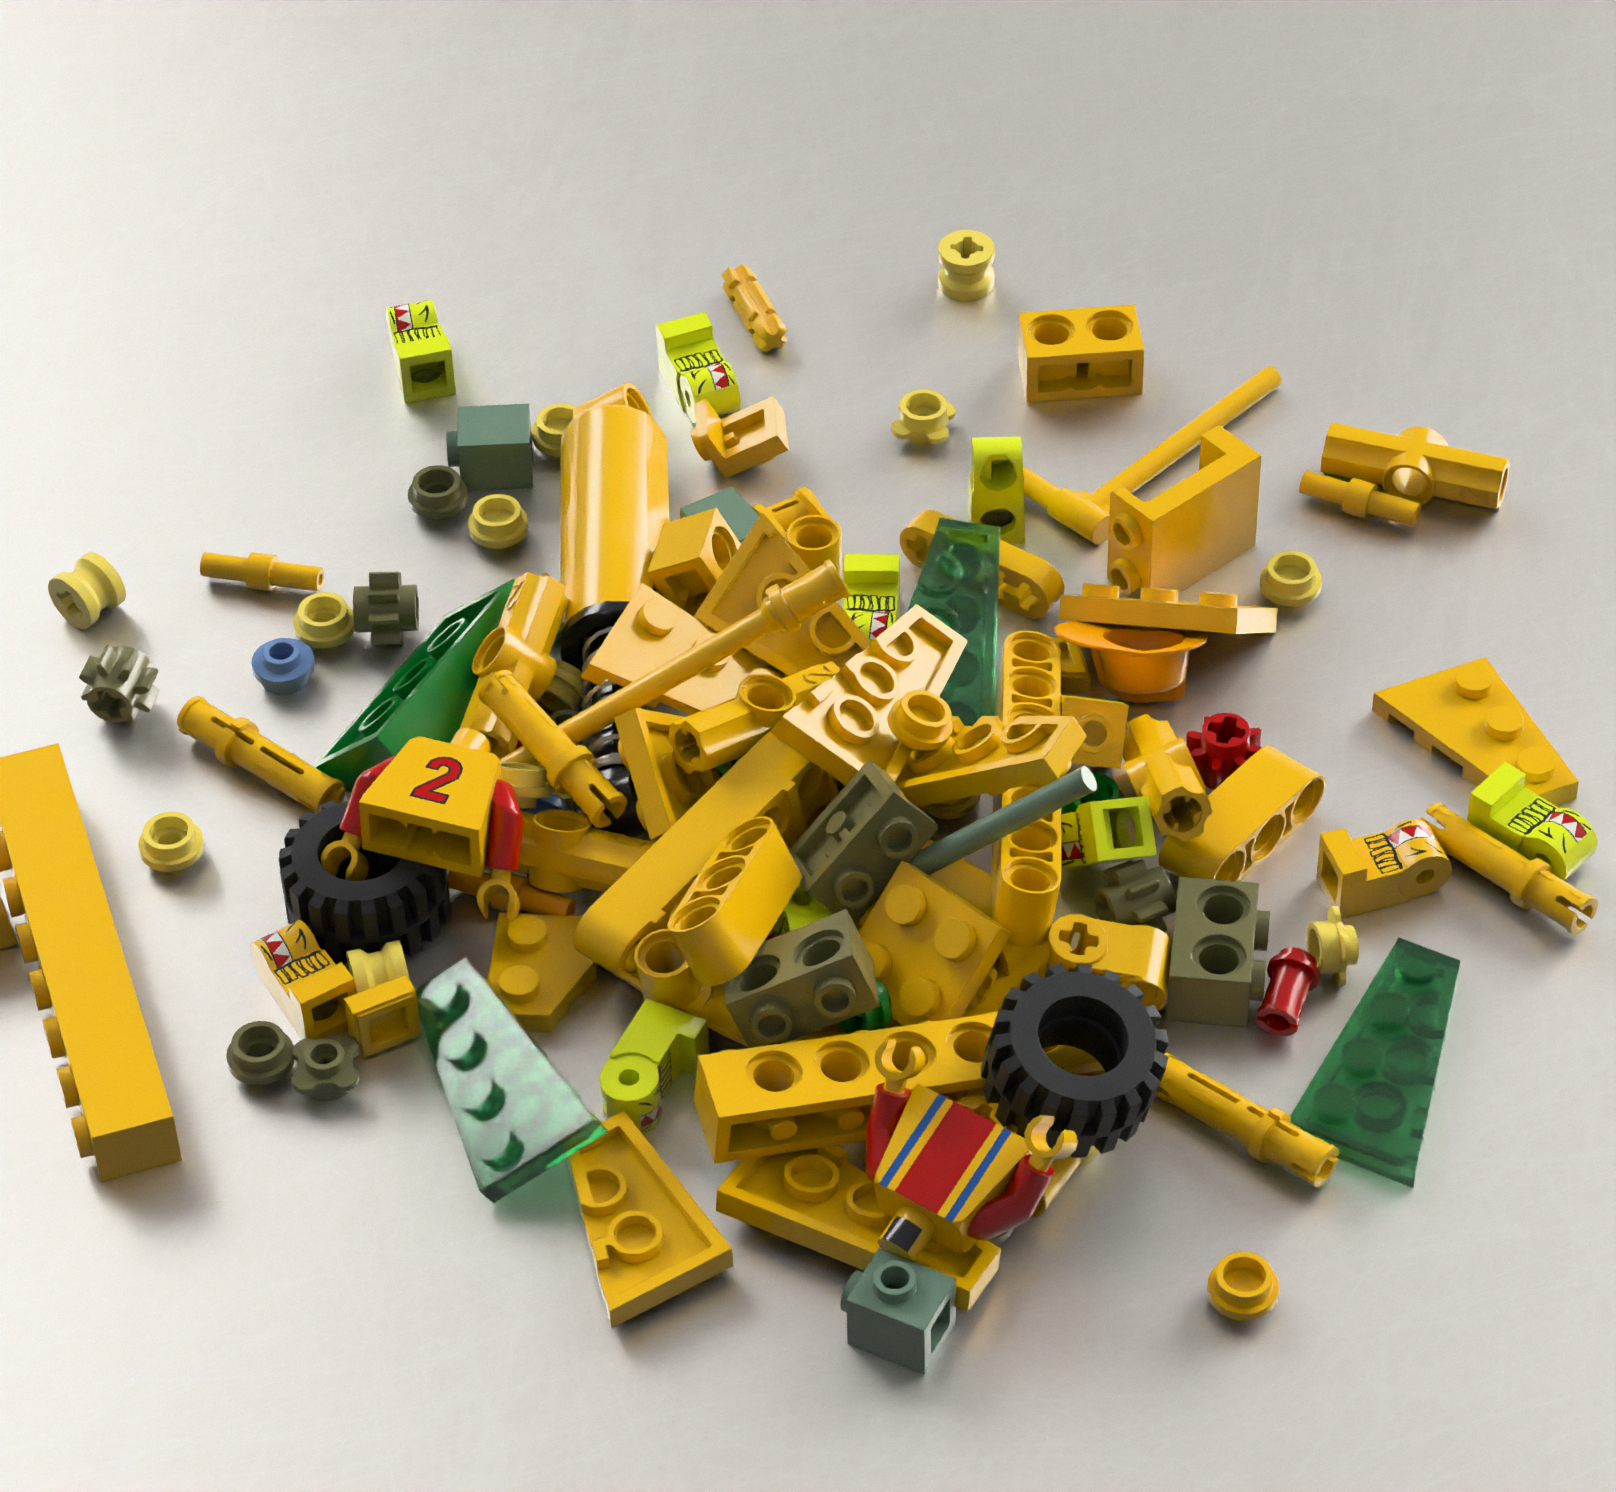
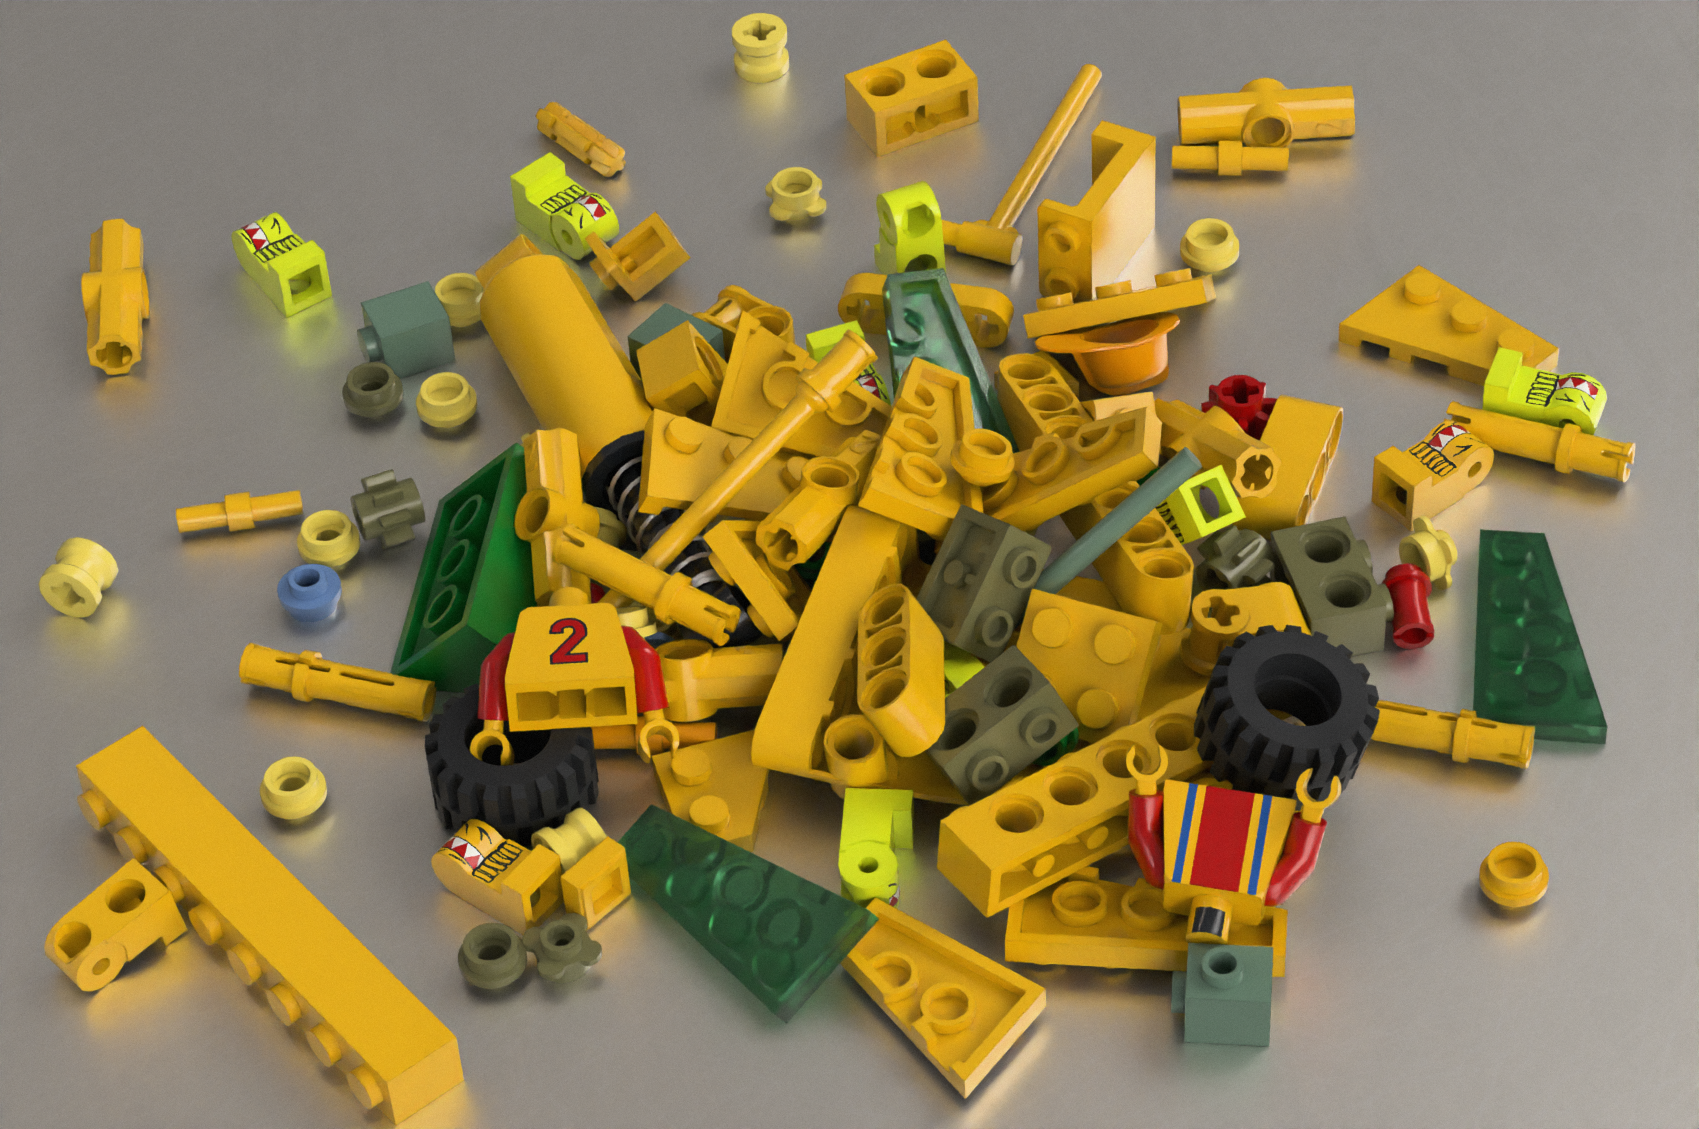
camera: 20 degrees left, 0 degrees up
olive gear [79,645,160,723] -> none
none -> yellow piece [81,219,150,375]

